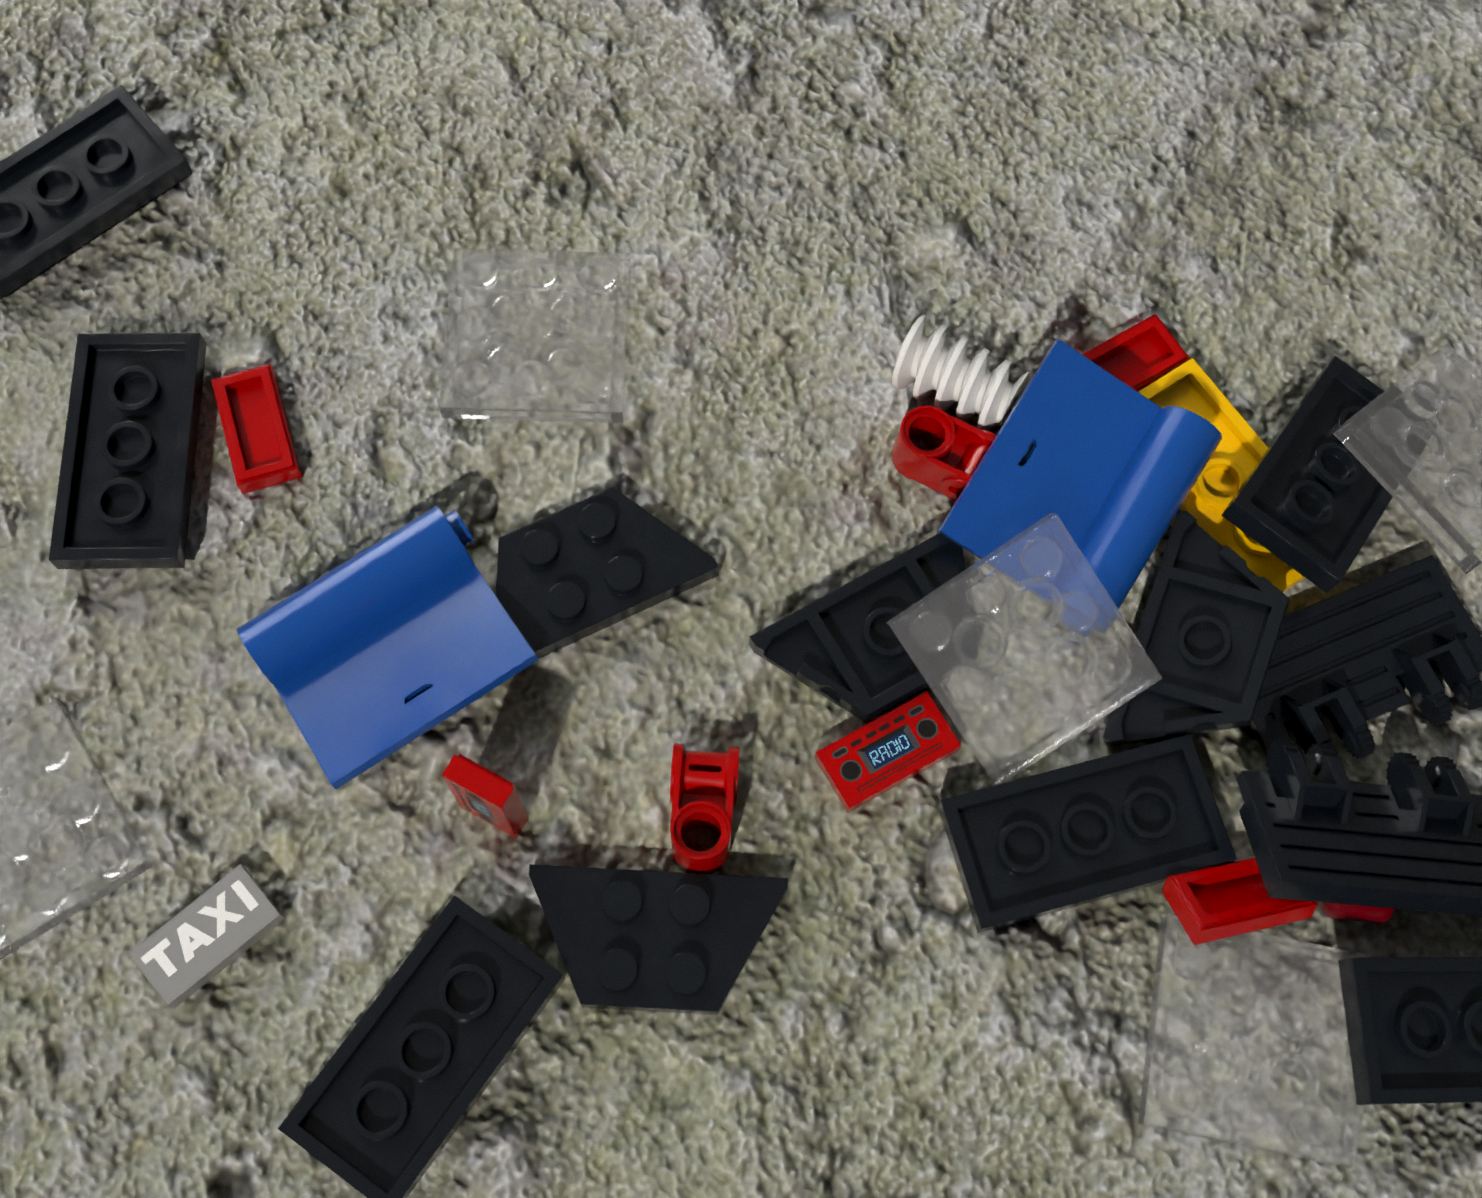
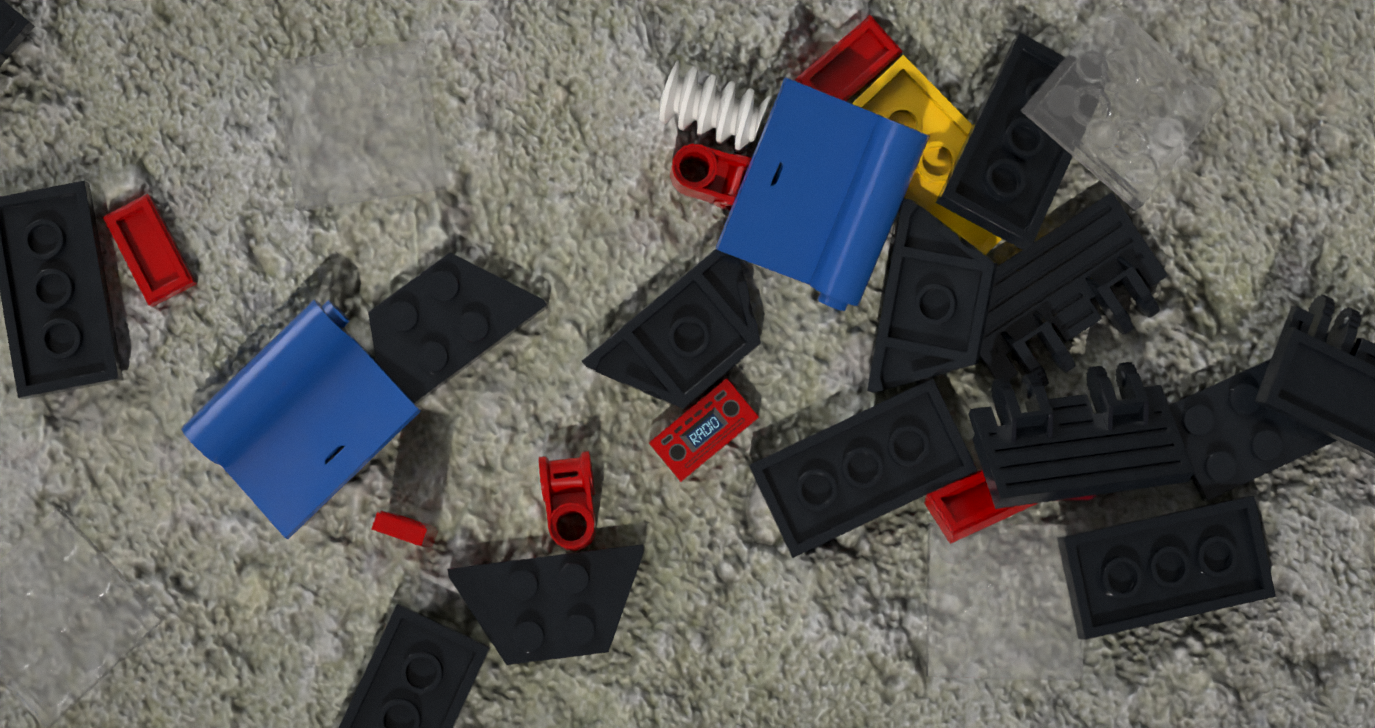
camera: 10 degrees left, 15 degrees up
light grey tile [128,864,286,1009] -> none
clear plate [887,512,1162,785] -> none

